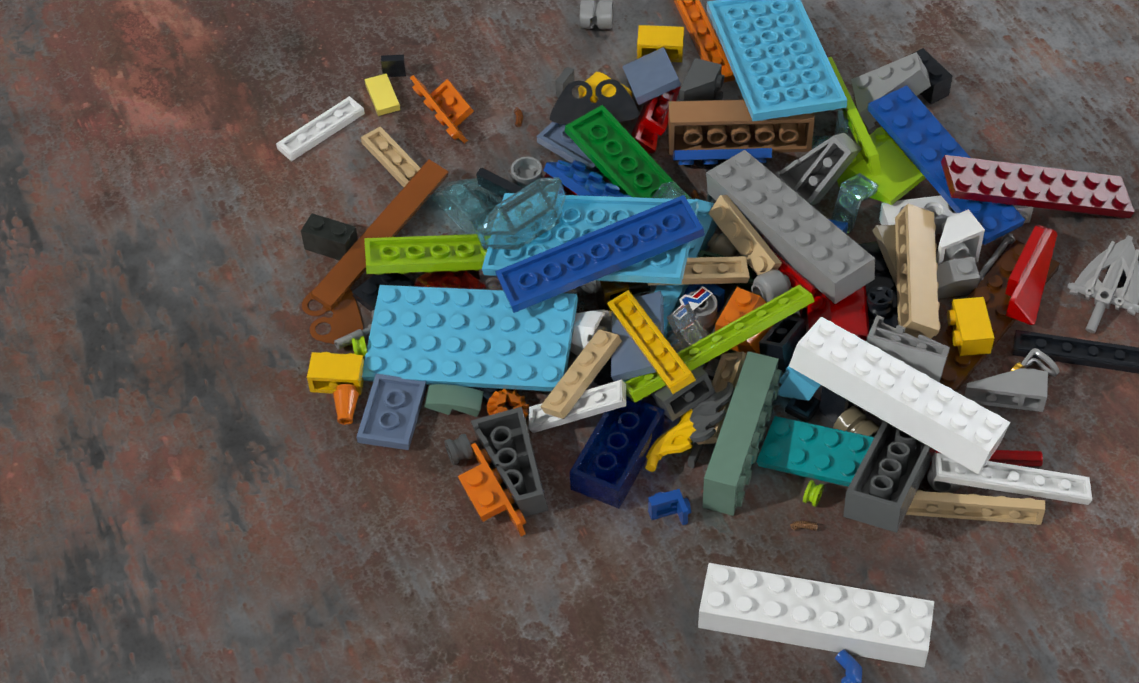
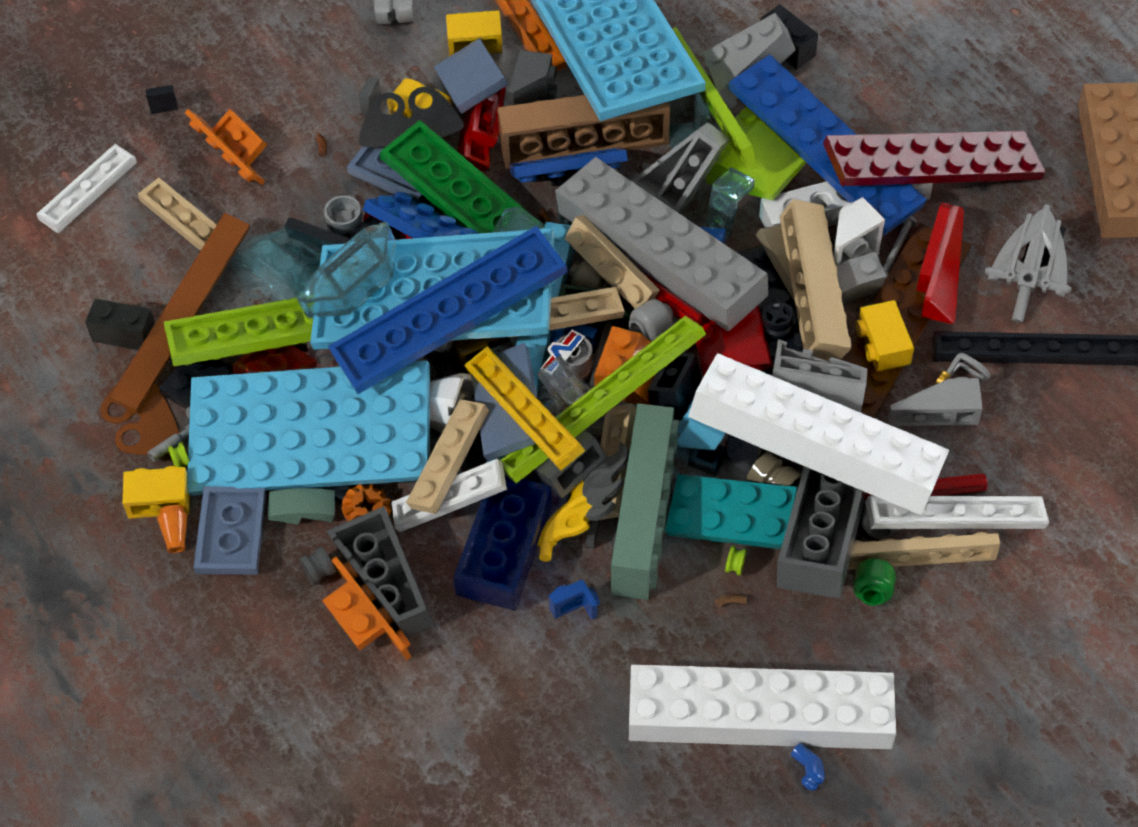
camera: 10 degrees left, 5 degrees up
light yellow tile [365,73,400,116] -> none
none -> green head [853,558,896,606]

